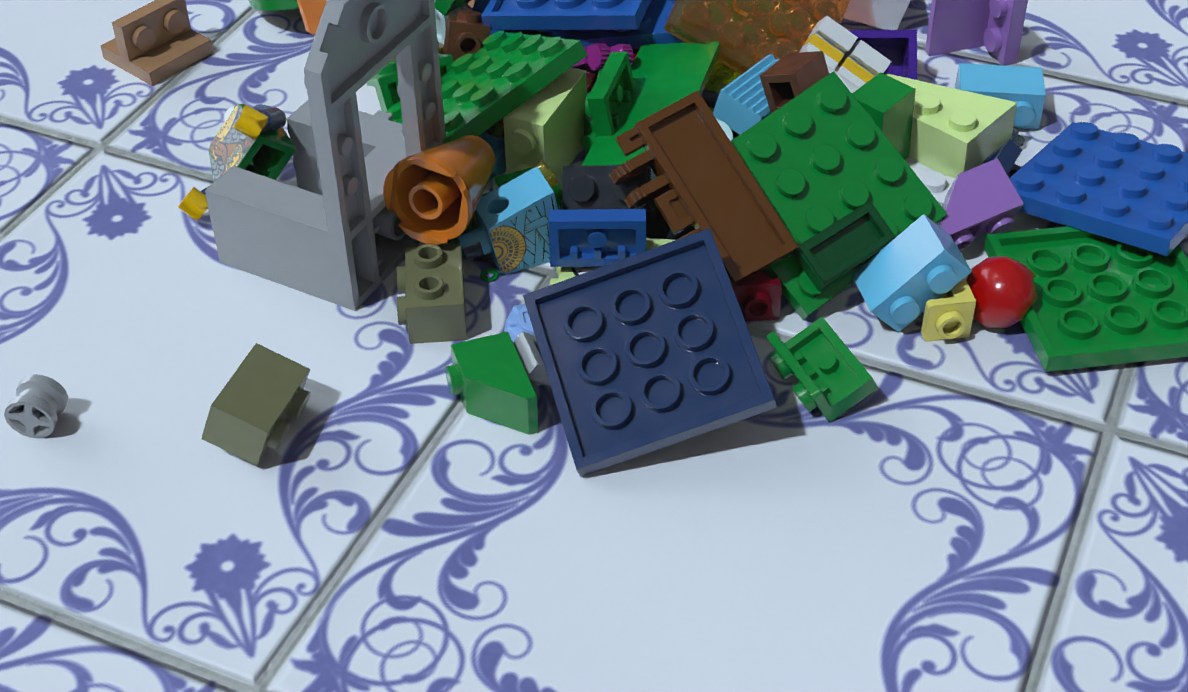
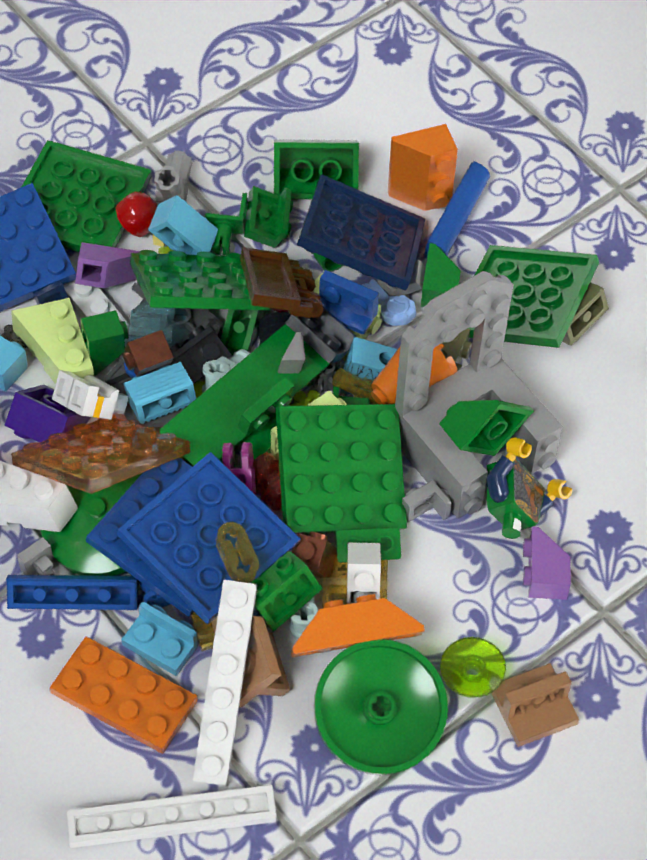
camera: 155 degrees left, 15 degrees up
dark green tile [793,201,896,291] -> none
none -> light grey piece [154,151,192,202]
none -> green bracket [204,193,248,255]
none -> green slope [274,140,359,199]
none -> light grey slope [277,332,305,374]
none -> orange slope [387,124,458,211]
none -> blue brick [423,161,490,259]
none -> green slope [439,400,534,456]
none -> clear neon green dish [440,637,506,698]
none -> green plate [468,245,599,348]
none -> medium lavender slope [523,527,571,600]

